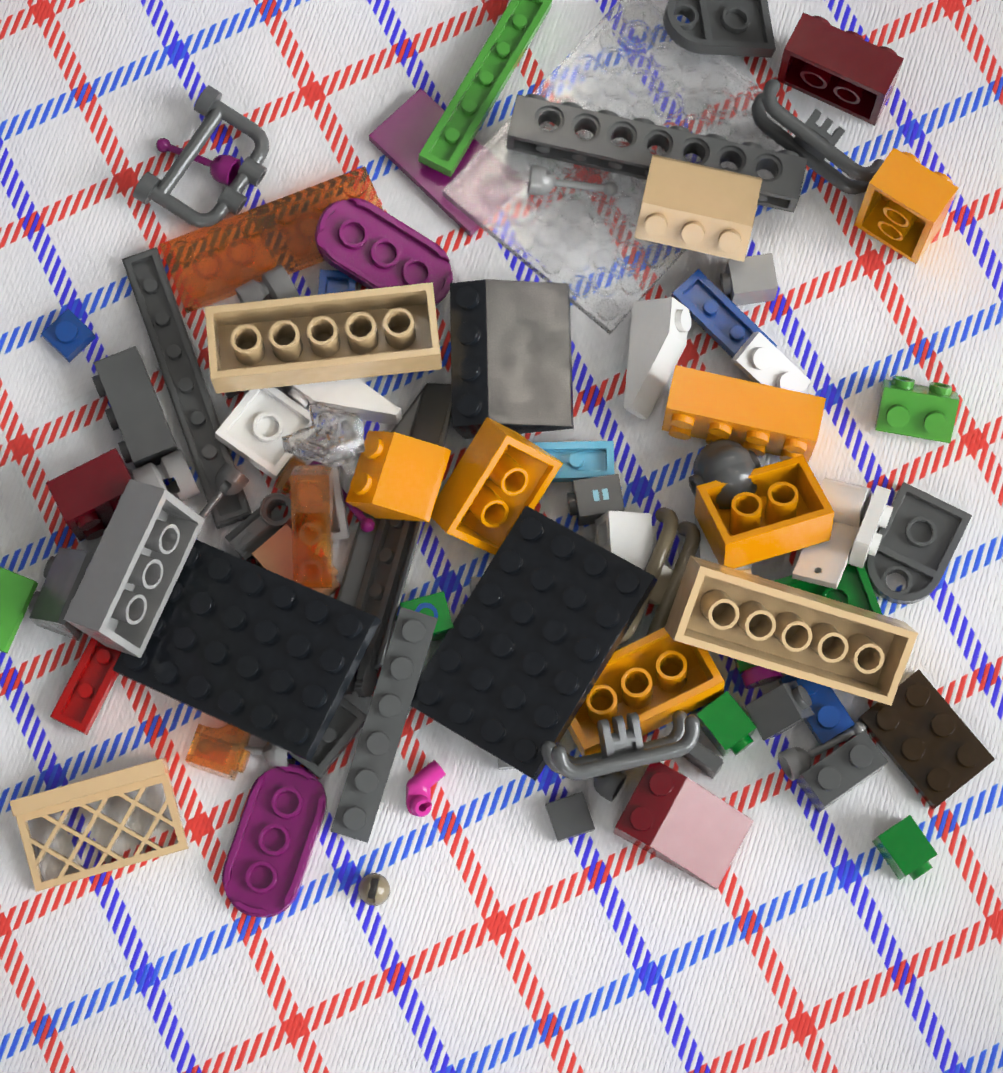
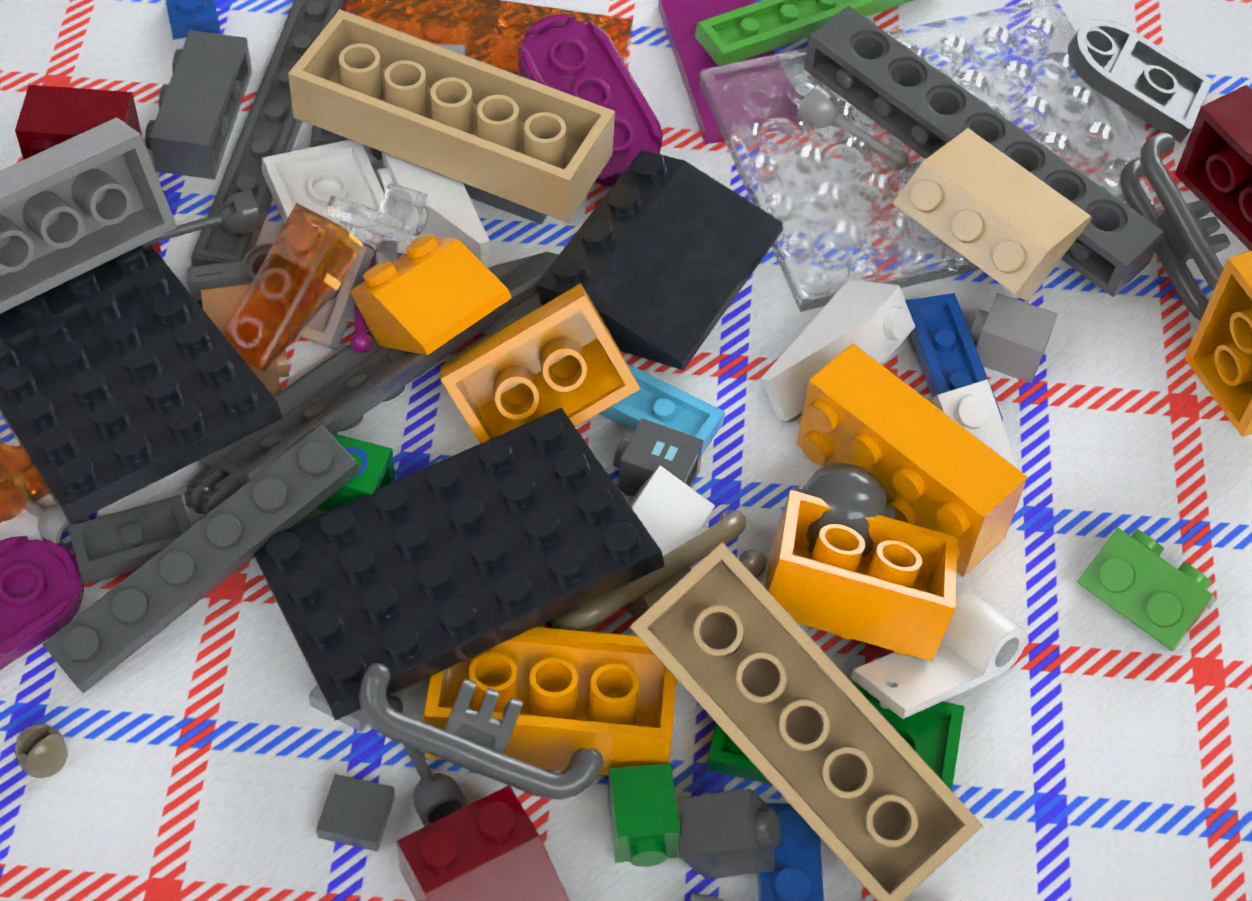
camera: 25 degrees right, 20 degrees down
light grey wheel [132,449,201,502] -> none
dark pink arm [406,760,446,817] -> none
dark grey tile [683,741,724,779] -> none
magenta tile [741,666,782,689] -> none
white plate [848,485,893,568] -> none
dark grey tile [865,482,972,605] -> none

